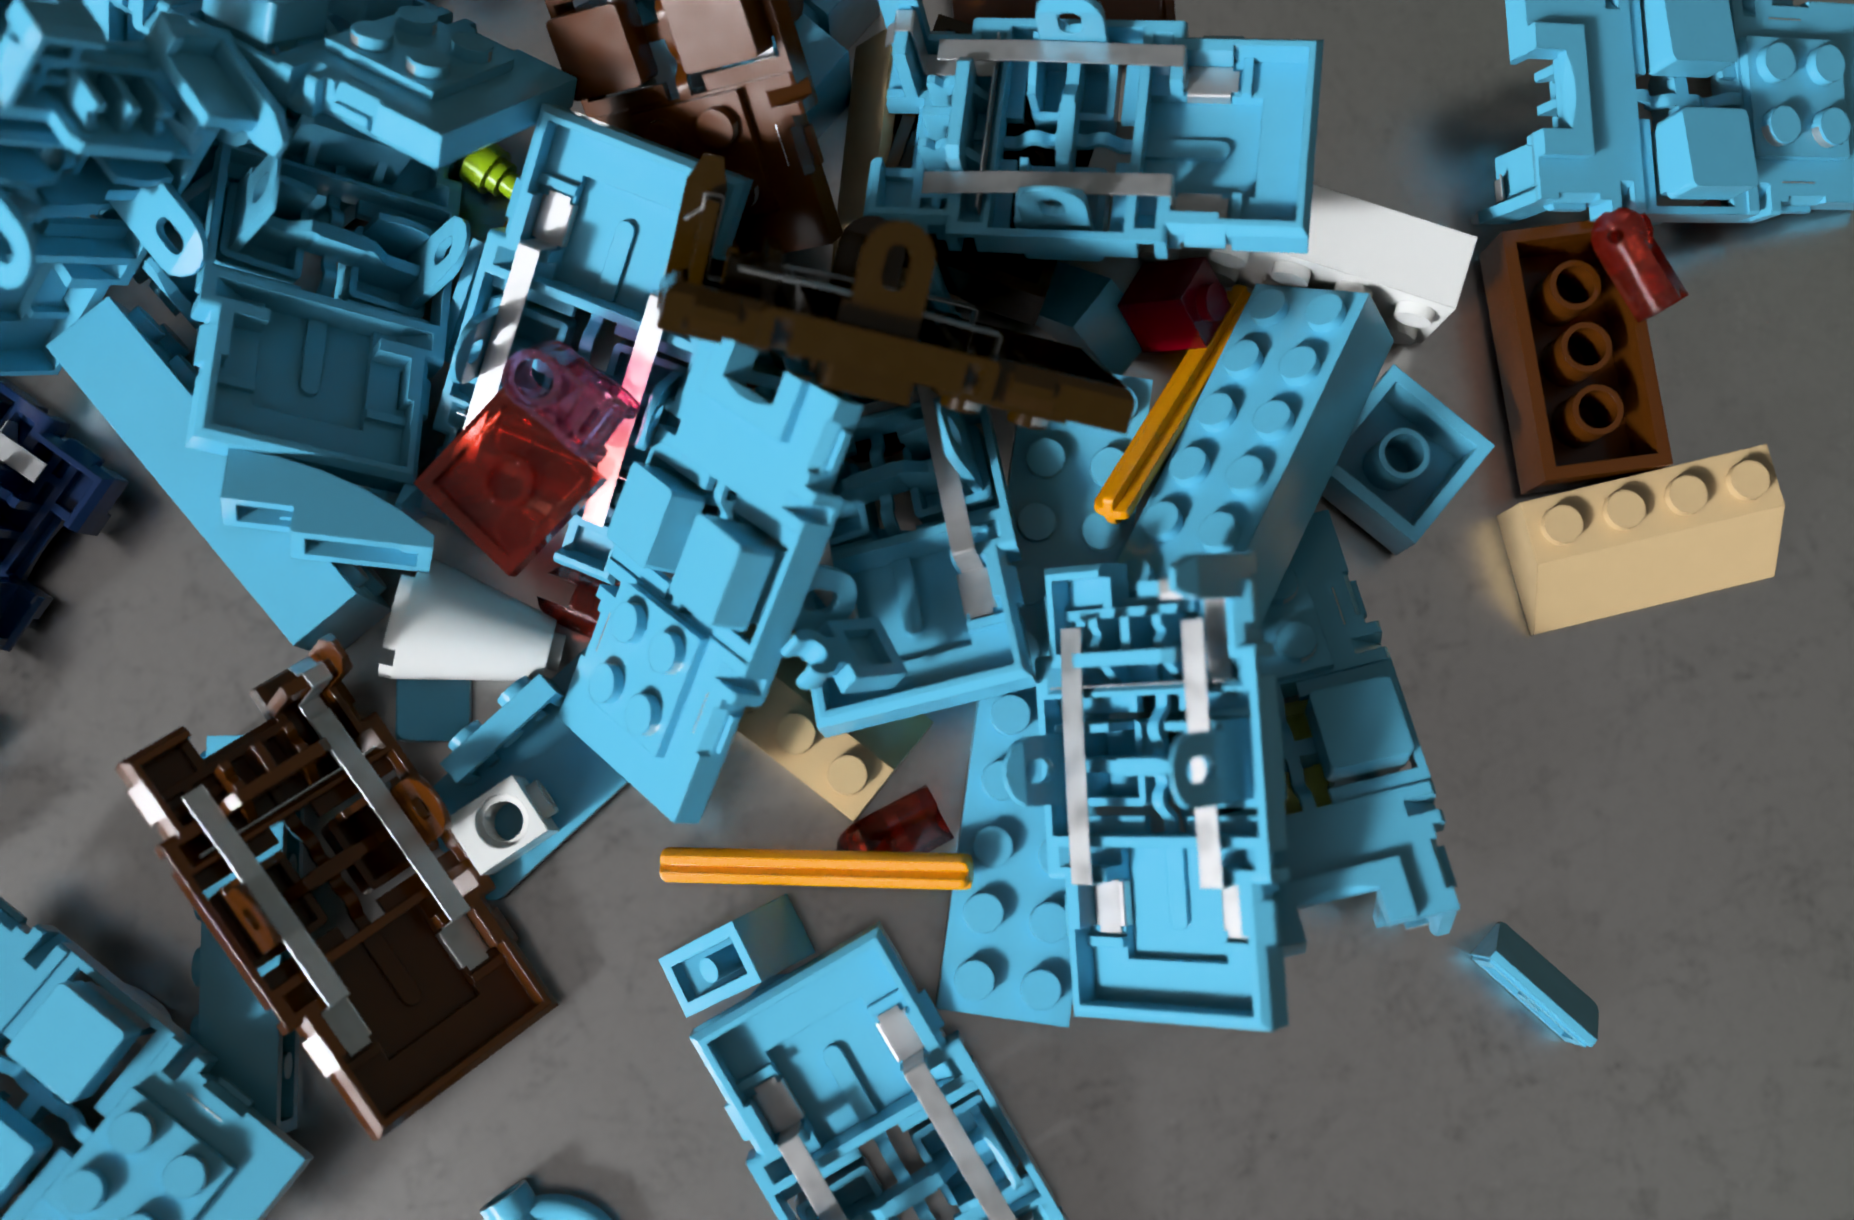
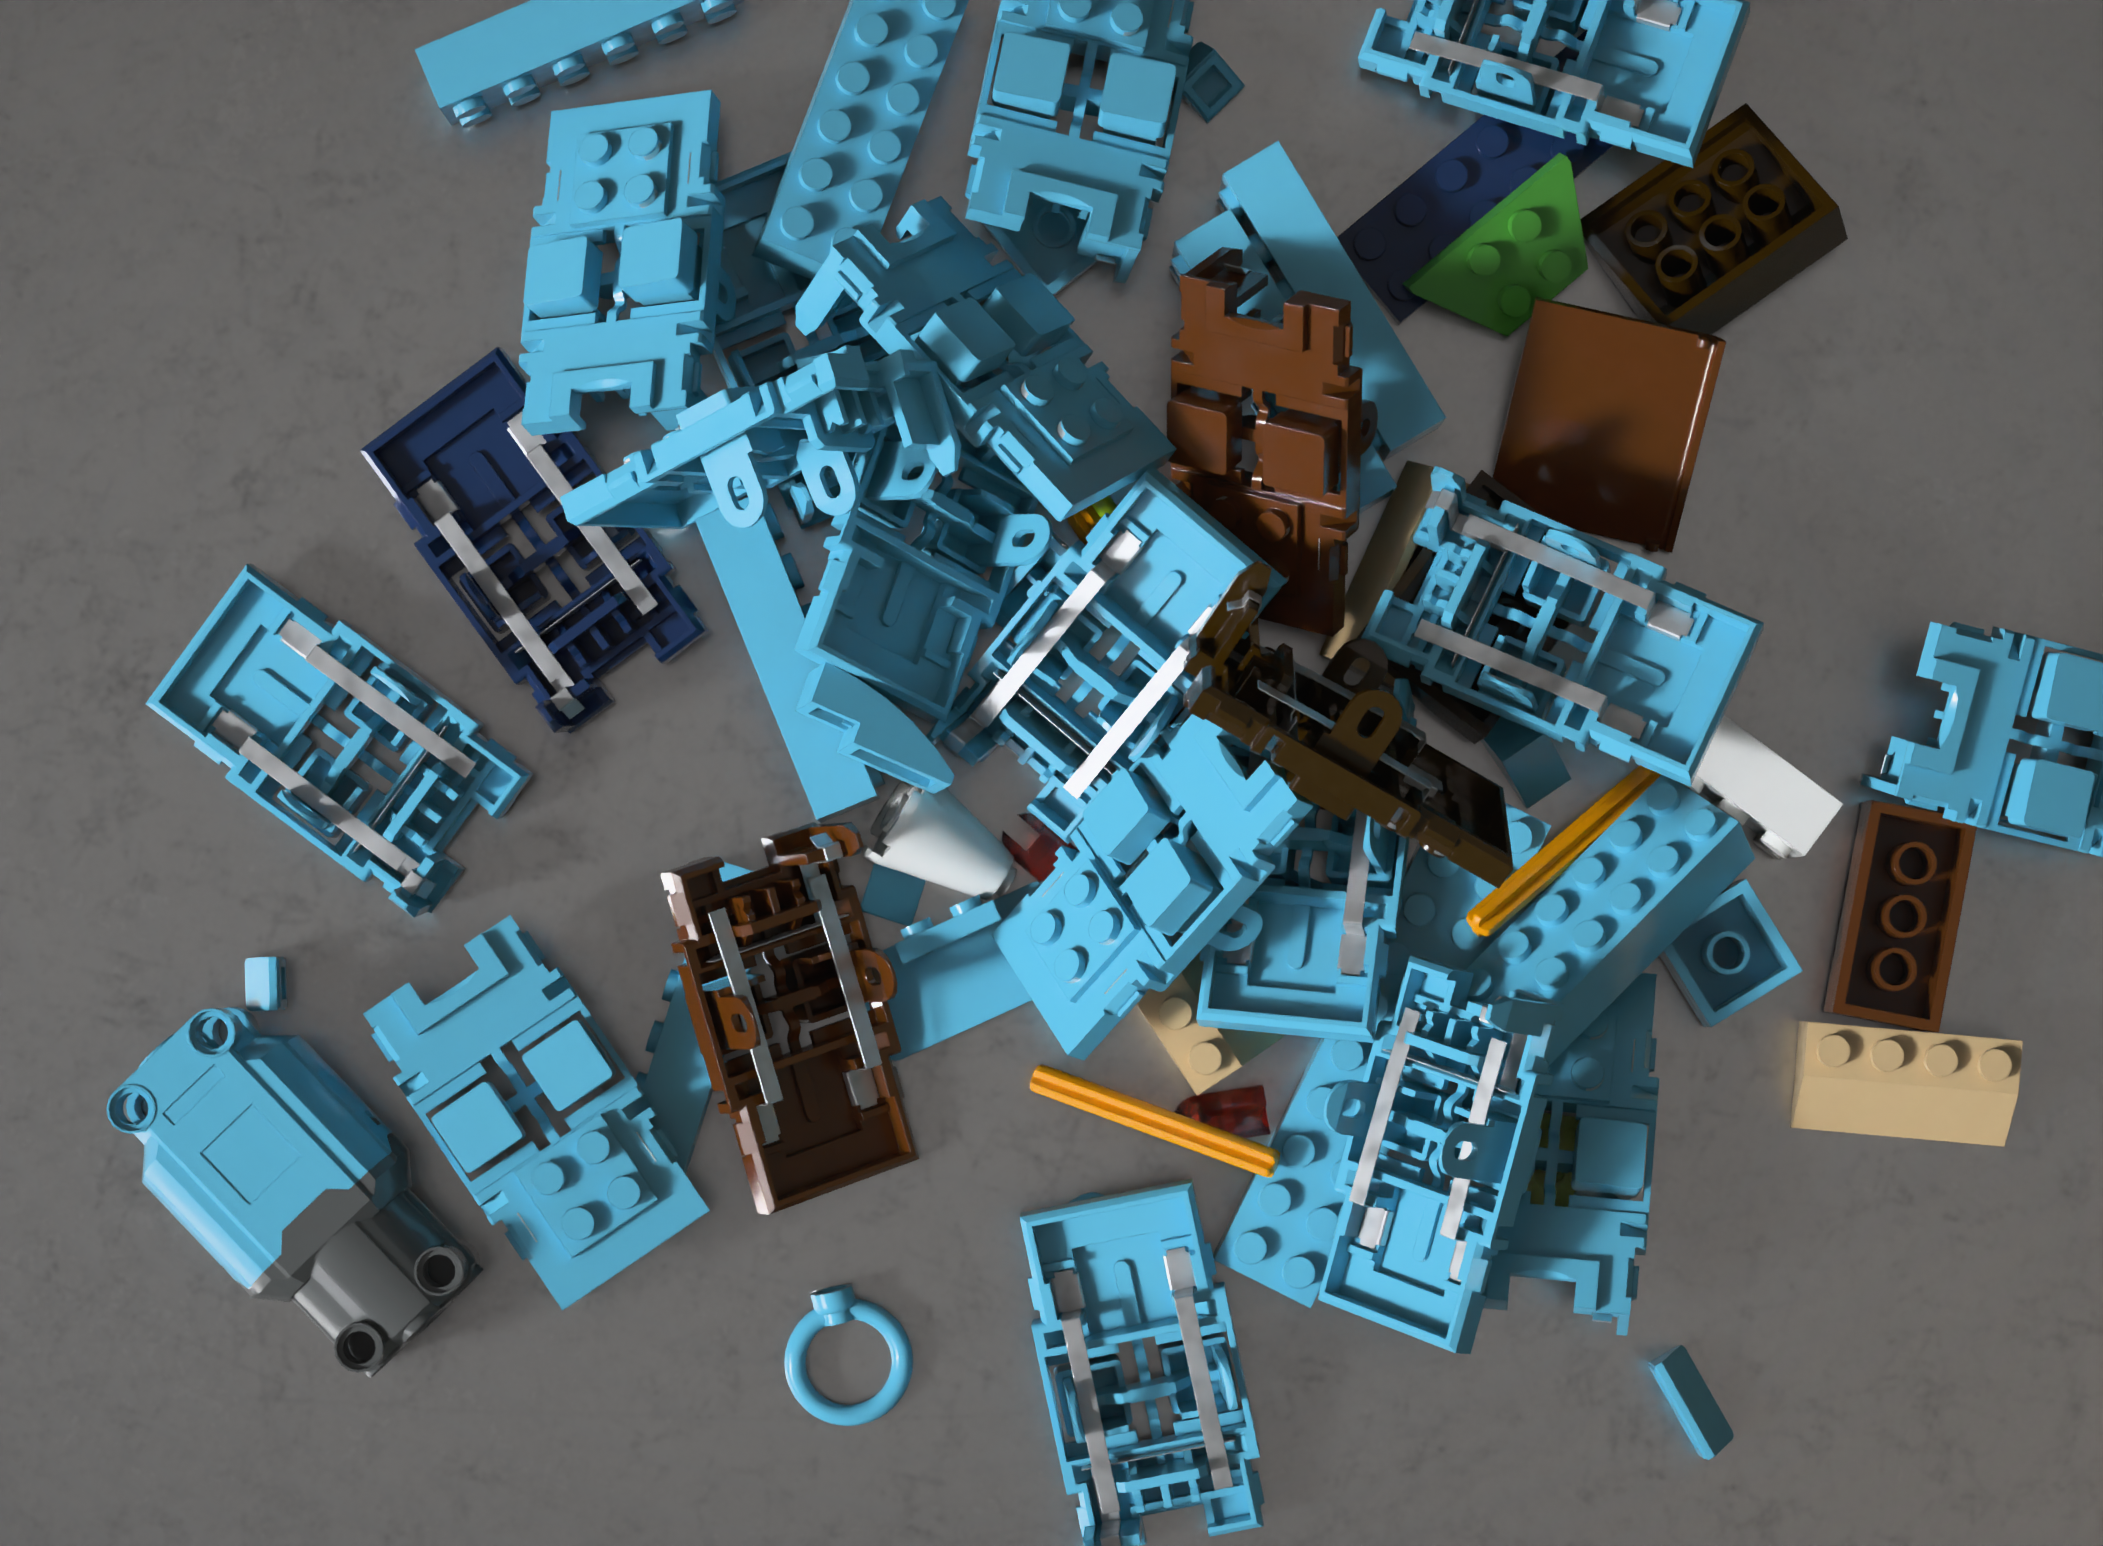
camera: 20 degrees right, 5 degrees up
clear red plate [413,385,607,577] -> none
white brick [450,775,560,875] -> none
clear pink piece [502,340,640,463] -> none
medium azure slope [658,893,816,1018] -> none
medium azure plate [781,617,908,694] -> none
dark red brick [1117,257,1231,353] -> none
clear red piece [1591,207,1689,324] -> none

